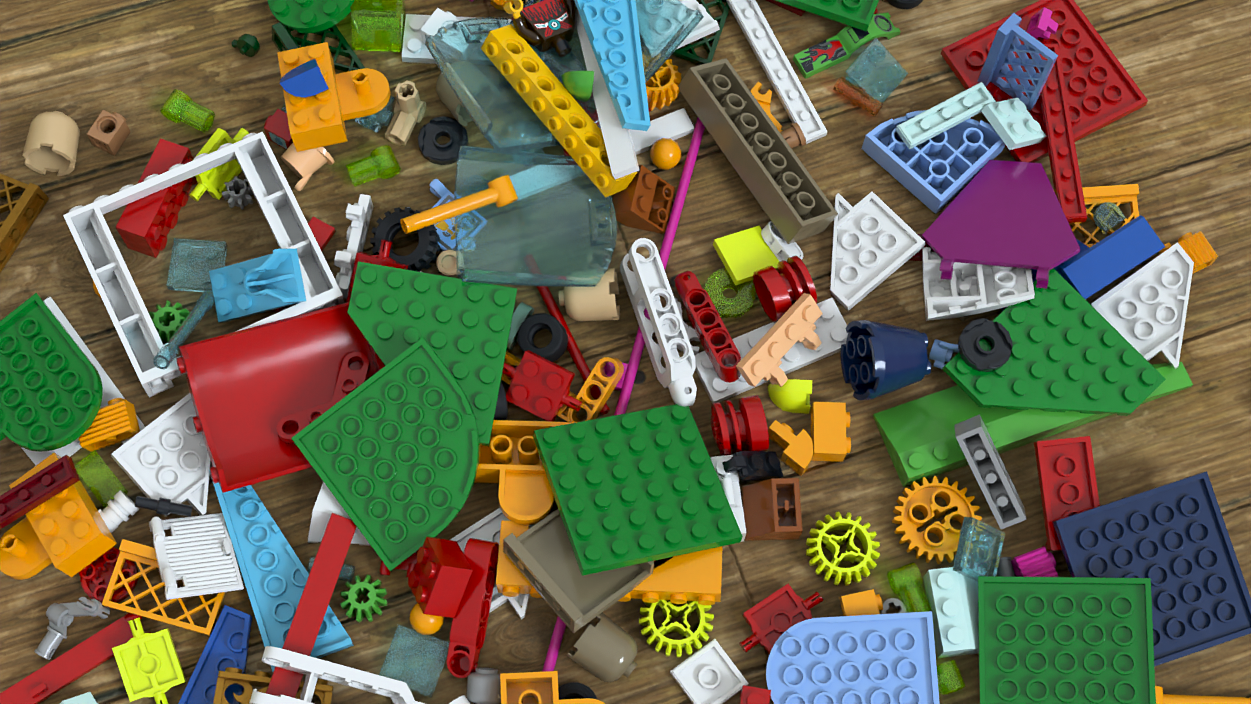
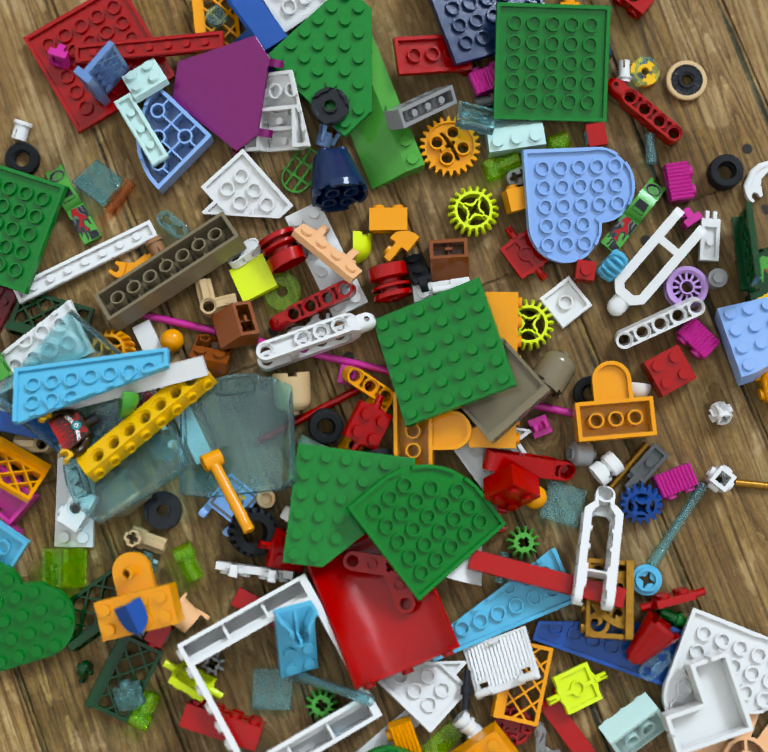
camera: 85 degrees left, 15 degrees up
none -> dark green fence [85,635,163,723]
none -> clear light blue brick [112,679,146,712]
none -> clear light blue beam [156,210,189,240]
none -> tan piece [195,278,237,318]
none -> dark orange slope [211,300,260,350]
none -> bright green window [281,147,318,194]
none -> dark pink tile [527,414,553,439]

